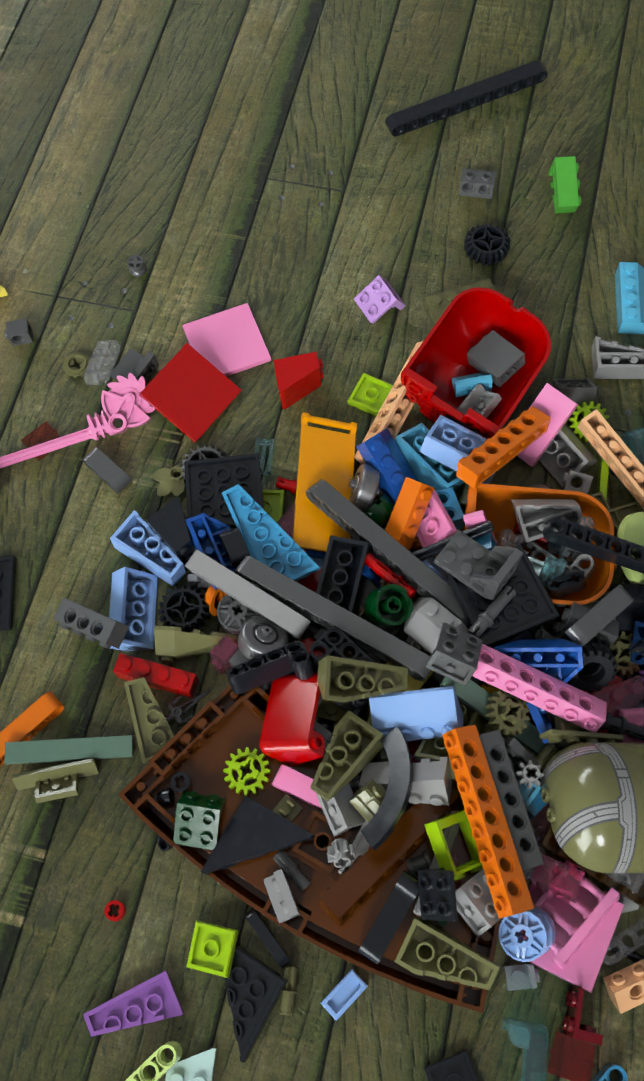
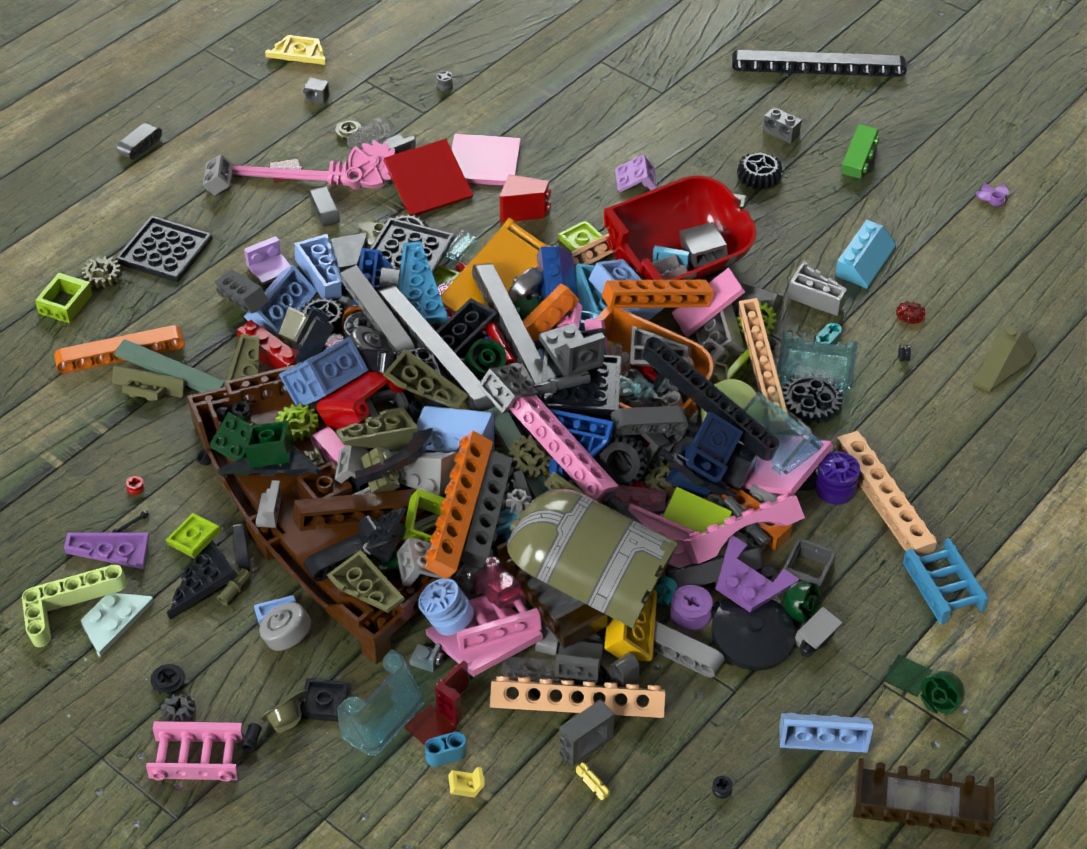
camera: 20 degrees right, 20 degrees down
dark grey axle [273,850,311,892] -> none
light grey gear [327,838,355,868] -> none
none -> black hinge [112,510,149,533]
none -> lavender bracket [244,236,291,285]
none -> dark green brick [244,421,294,468]
none -> light grey wheel [259,602,311,651]
none -> medium blue bracket [279,336,368,407]
none -> black arch [291,306,334,364]

